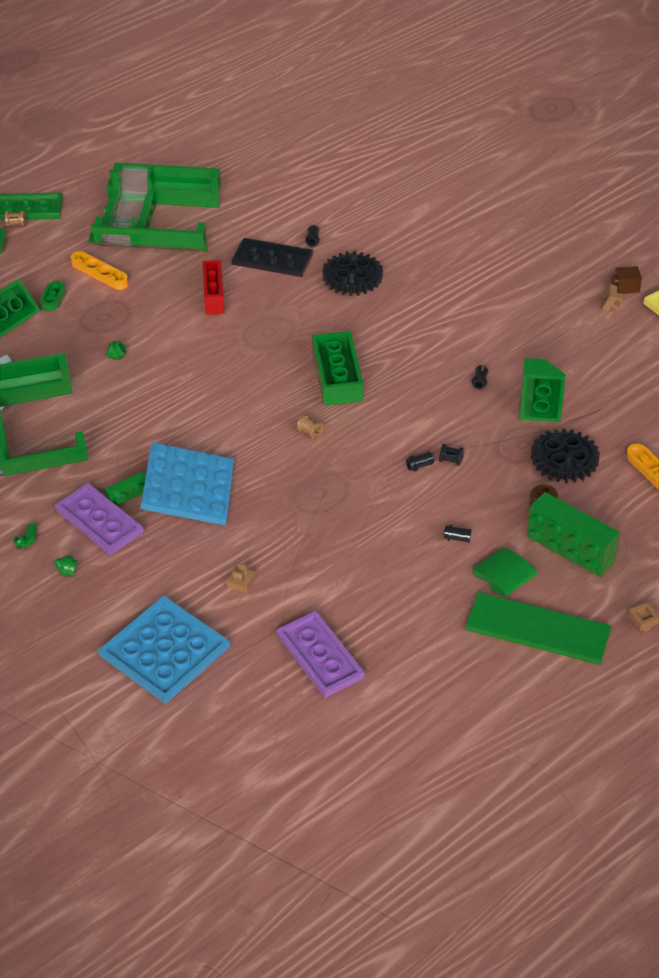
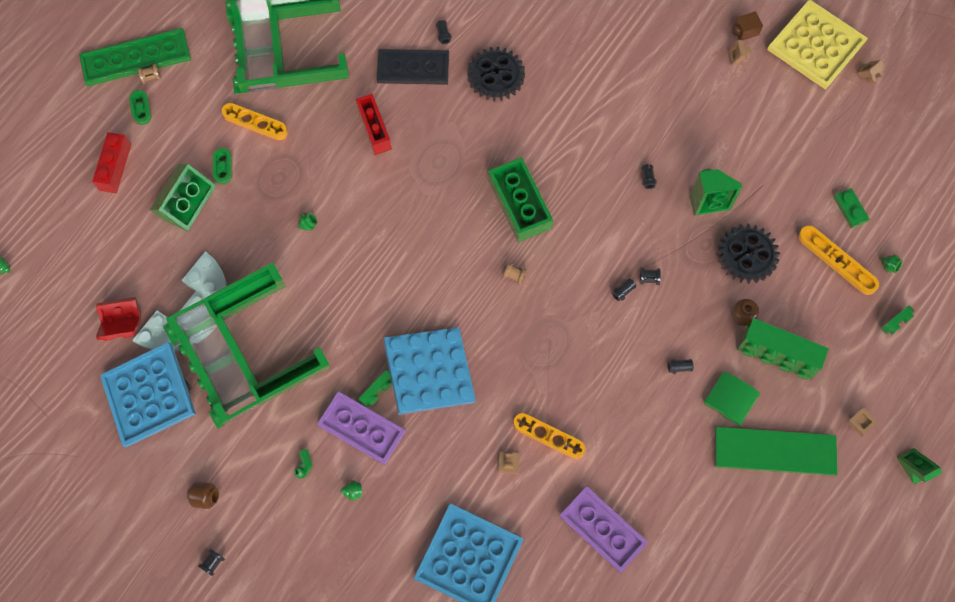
camera: 15 degrees left, 25 degrees up
none -> light orange beam [513,413,585,459]

